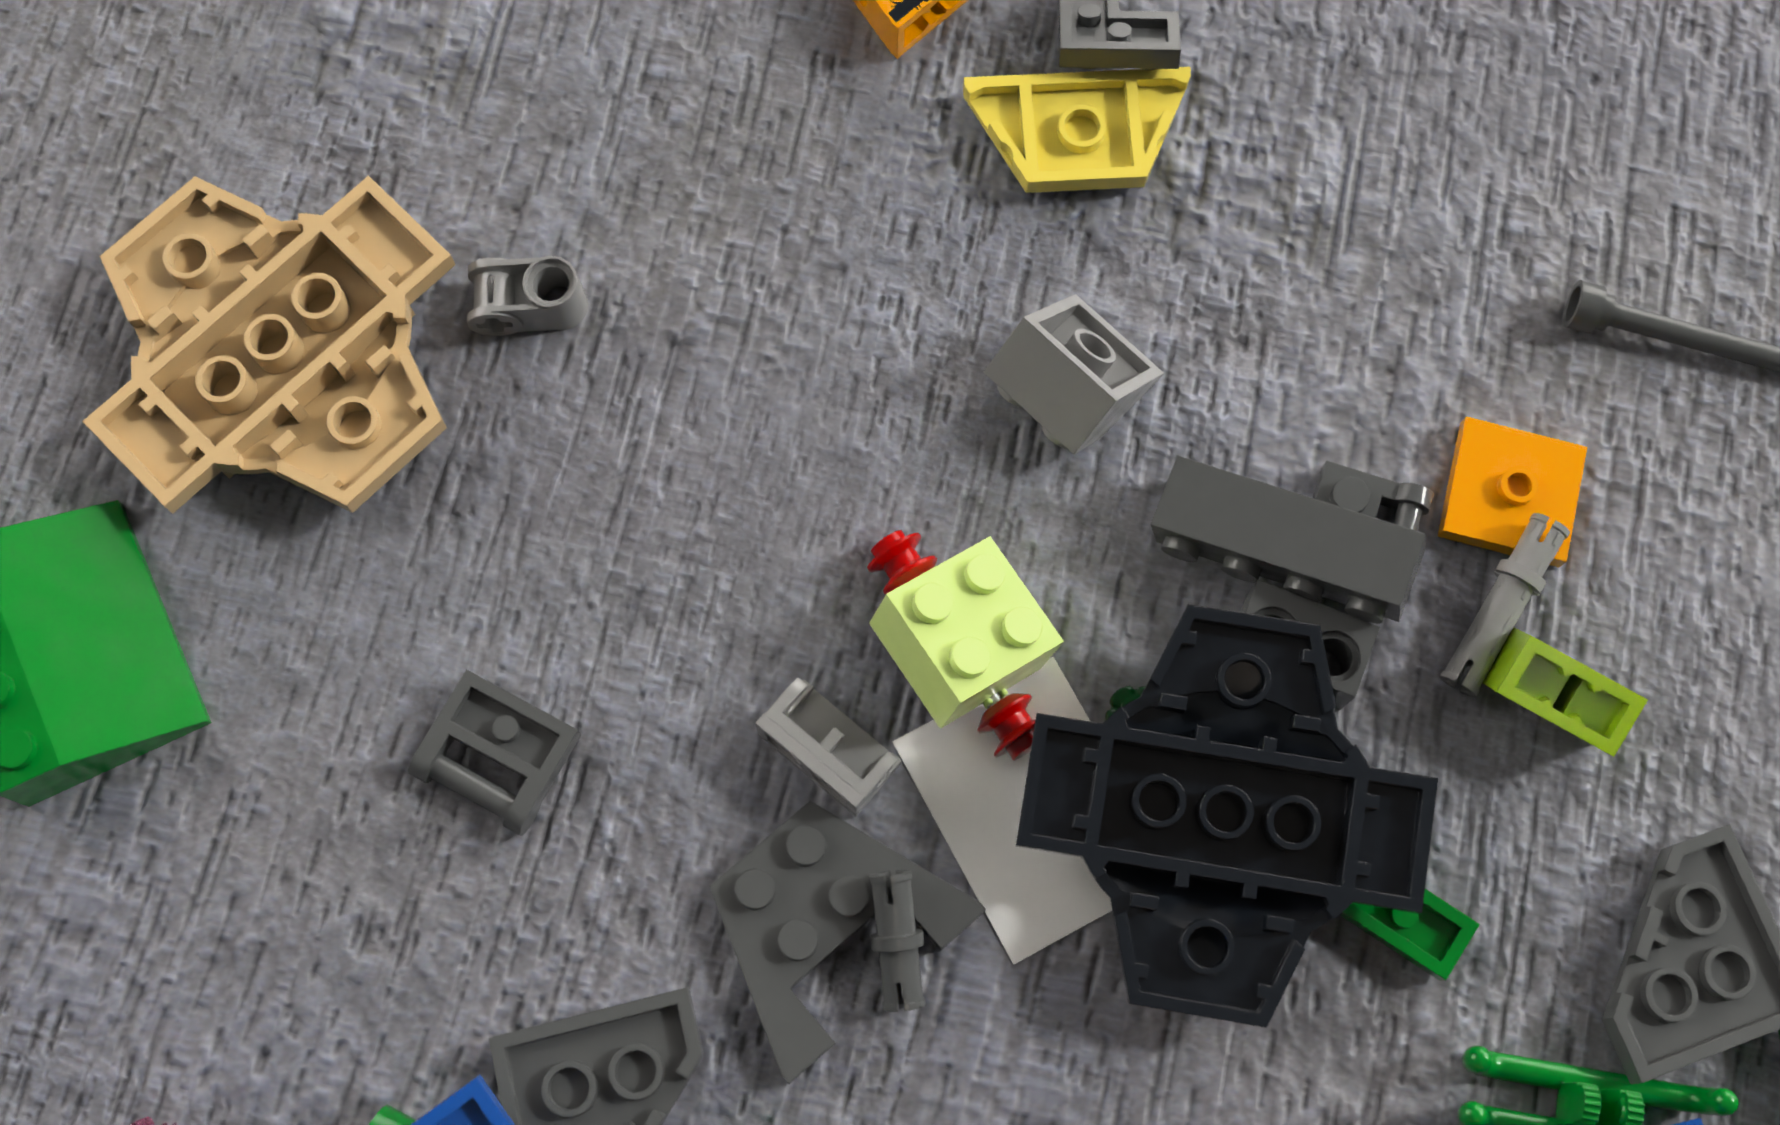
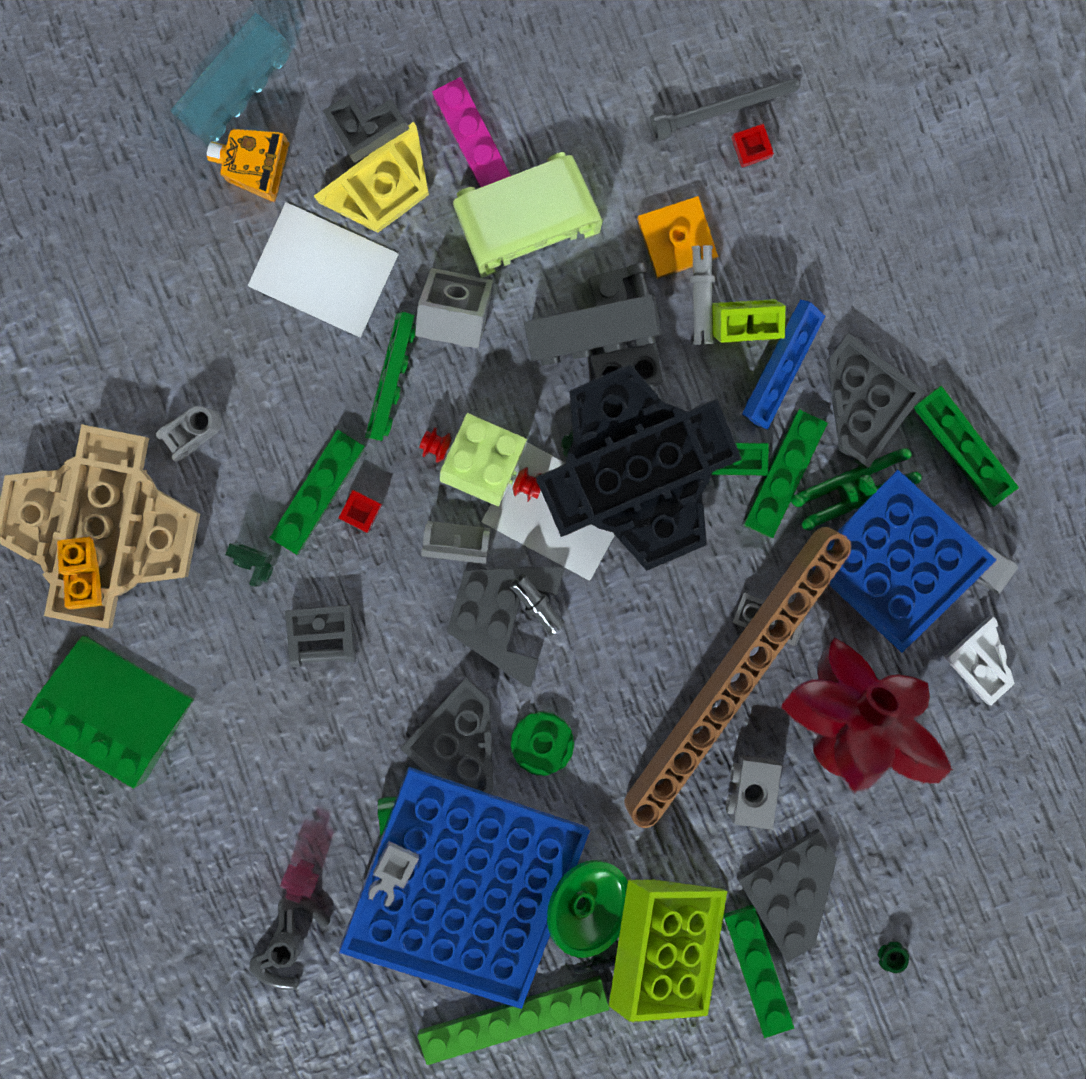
camera: 30 degrees left, 15 degrees up
none -> light orange slope [57,537,102,609]
none -> clear green bracket [225,542,274,587]
none -> white sticker [248,202,399,338]
none -> green plate [269,429,366,555]
none -> red plate [338,490,383,533]
none -> green plate [364,311,416,441]
none -> dark pink plate [432,77,511,188]
none -> yellowish green windscreen [453,152,602,278]
none -> red plate [731,123,774,168]
none -> blue plate [742,299,826,430]
none -> green plate [742,409,828,538]

